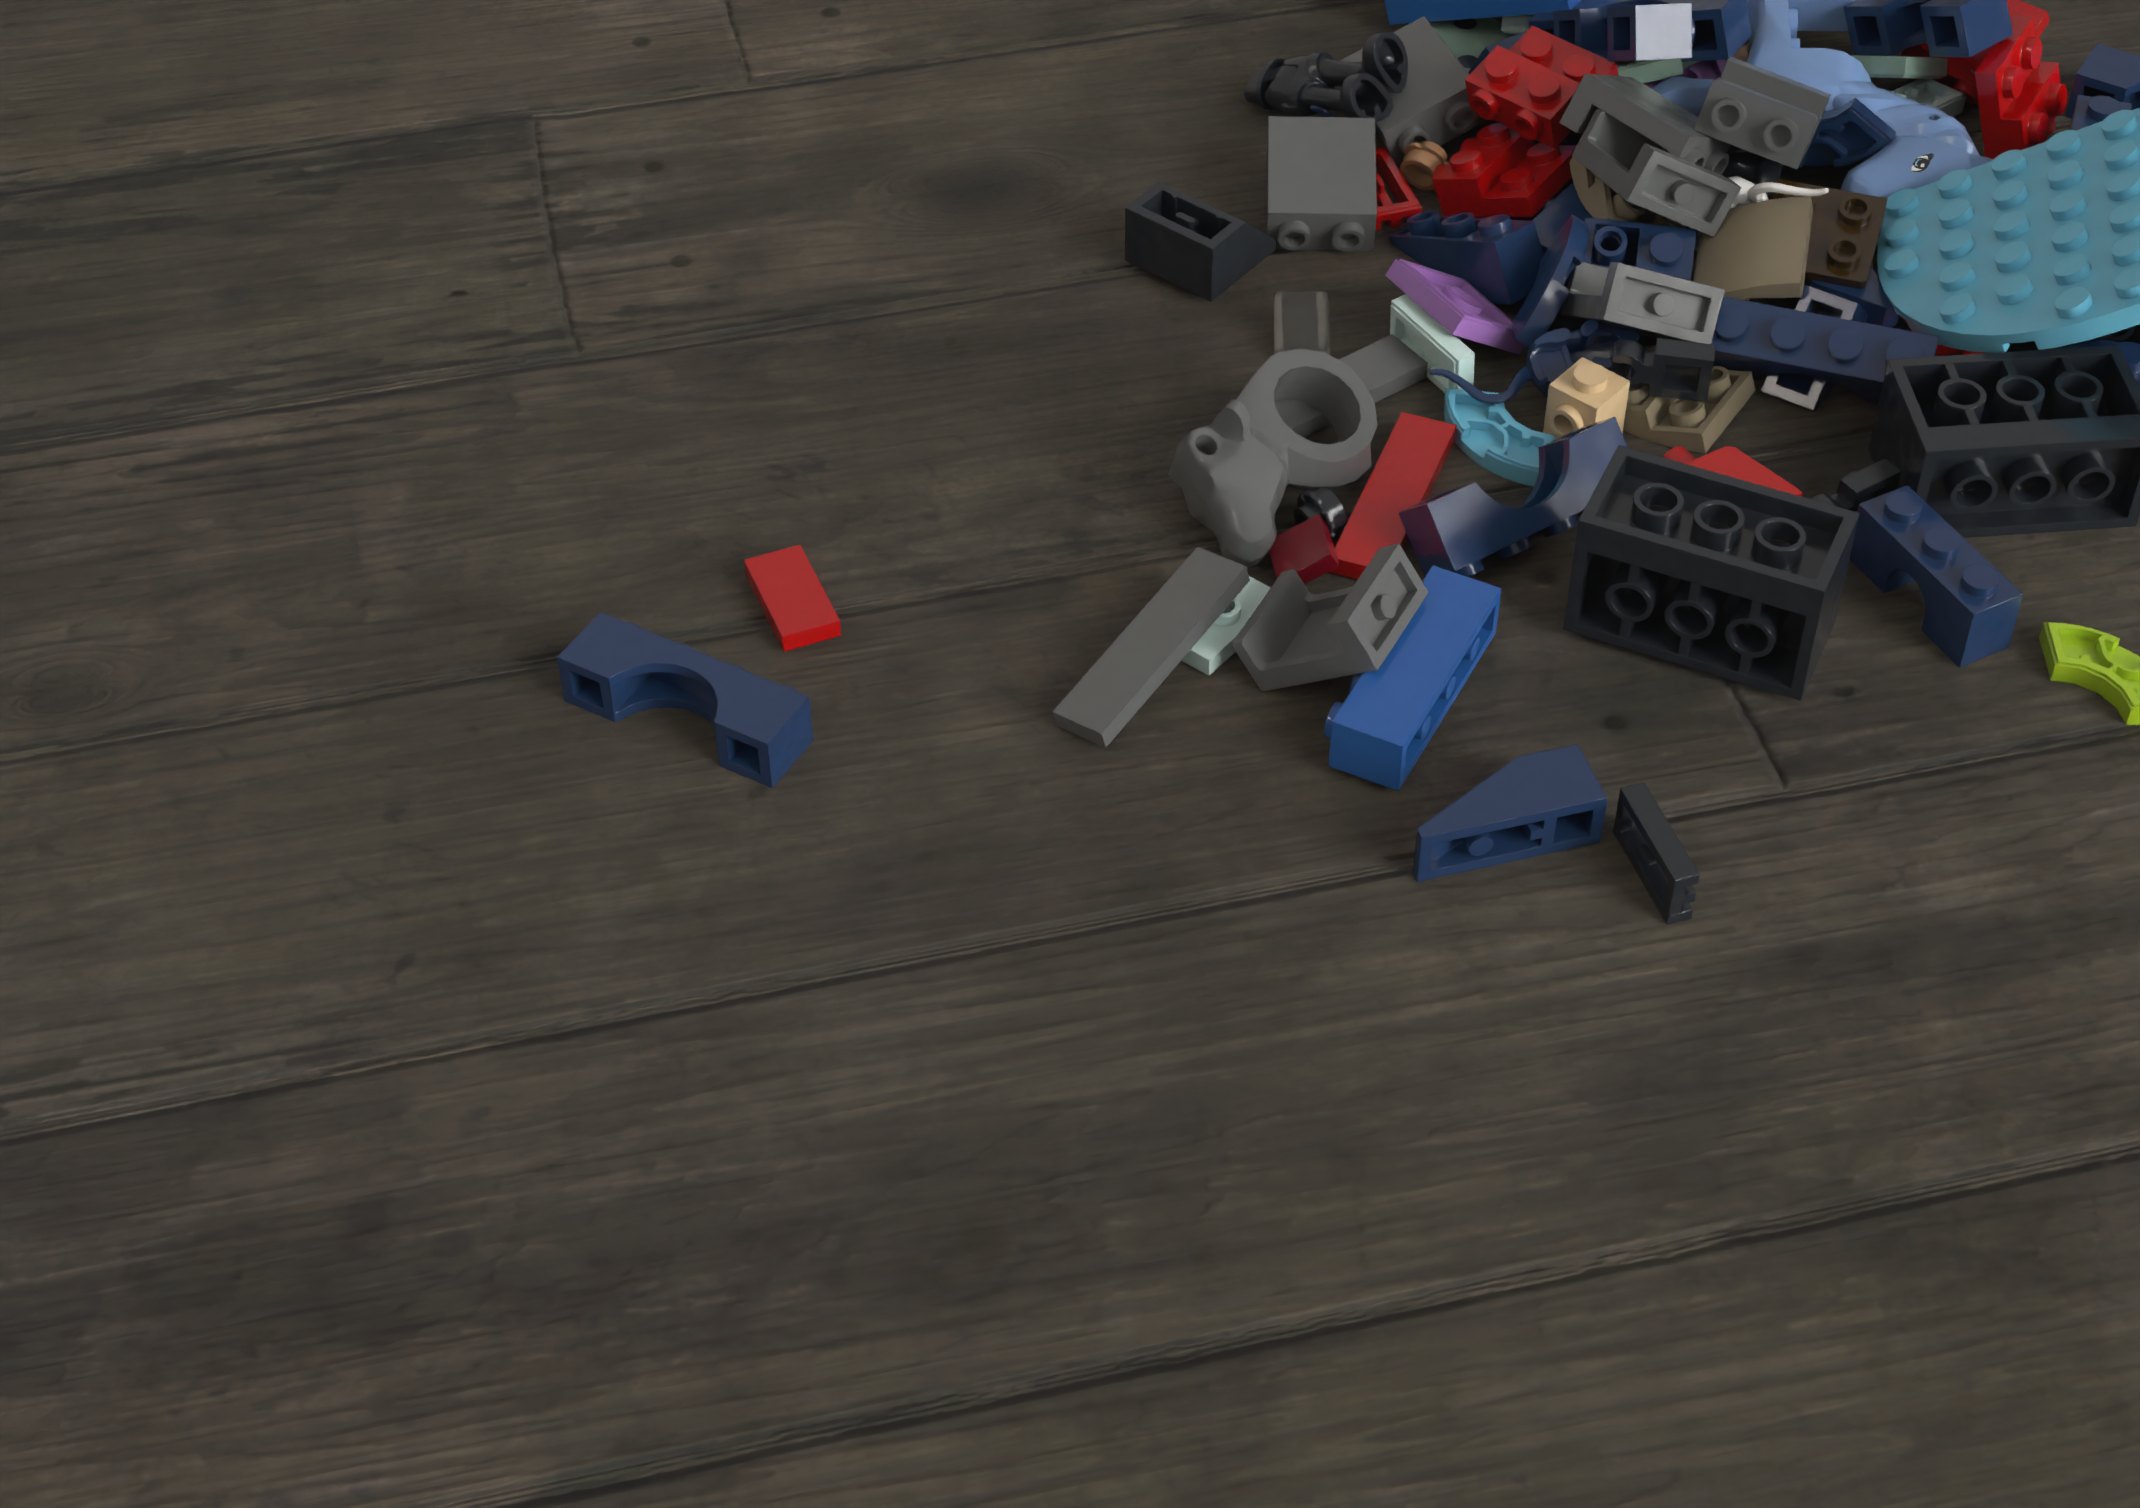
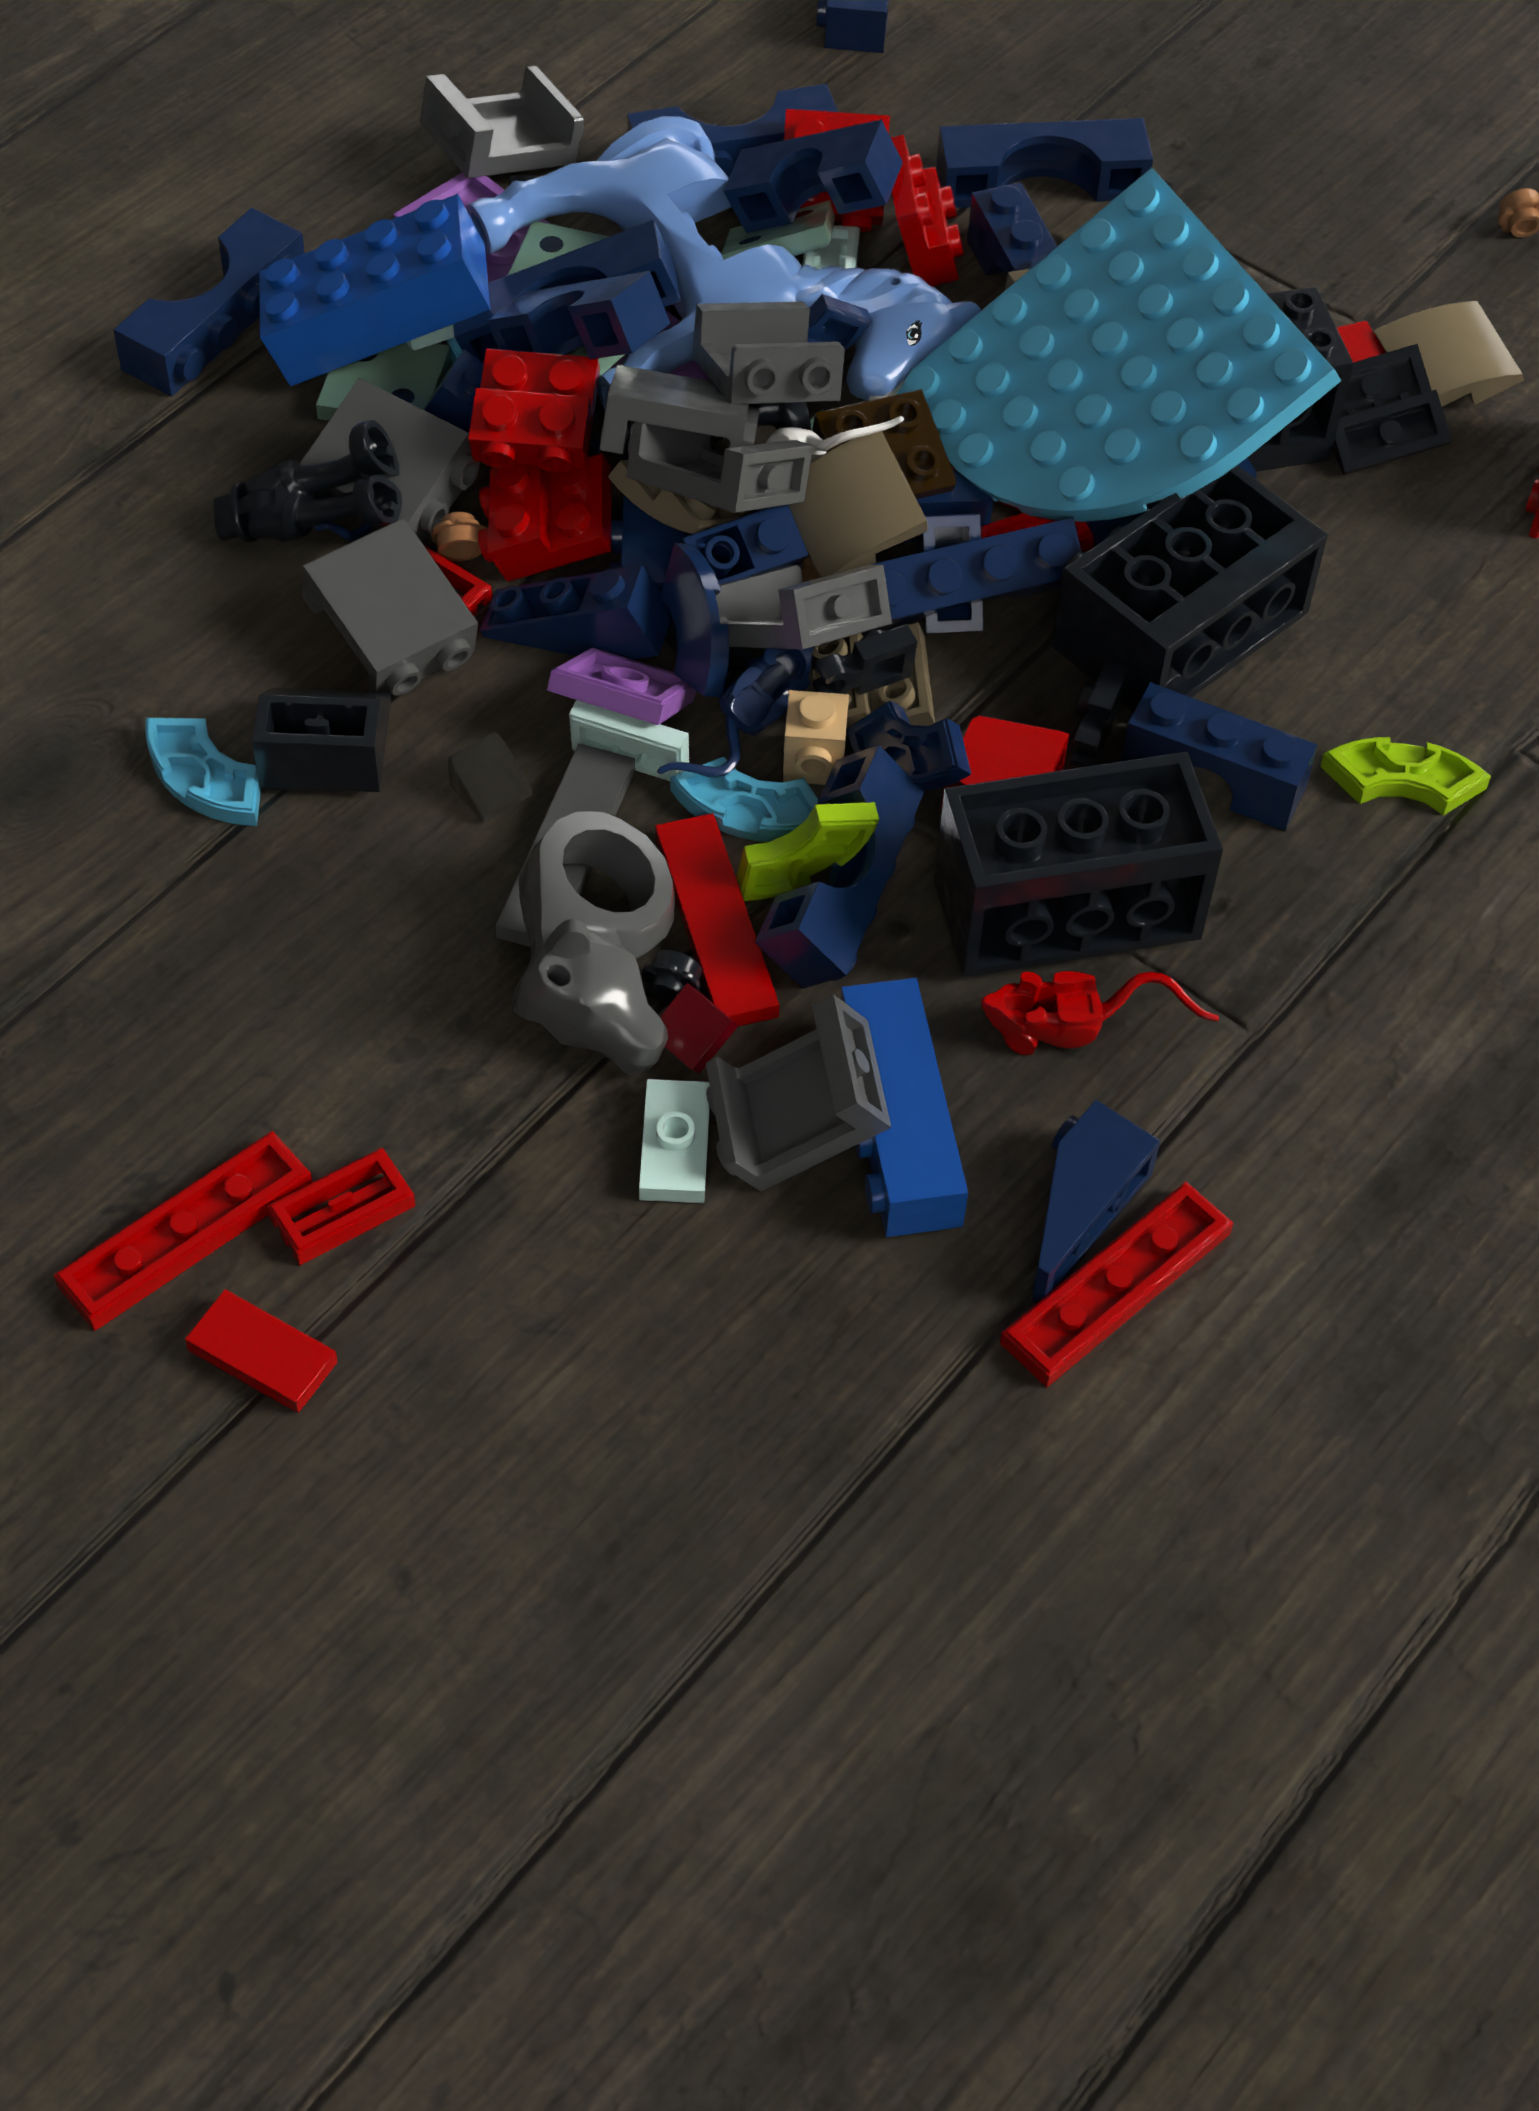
camera: 40 degrees left, 10 degrees up
dark blue arch [557,612,813,788] -> none
dark grey tile [1053,547,1250,748] -> none
black tile [1613,782,1700,925] -> none
none -> red tile [53,1131,312,1331]
none -> medium azure tile [145,718,261,826]
none -> red tile [267,1147,416,1266]
none -> lime tile [736,802,879,901]
none -> dark blue tile [846,700,971,790]
none -> red animal [981,971,1219,1055]
none -> red tile [999,1181,1233,1388]

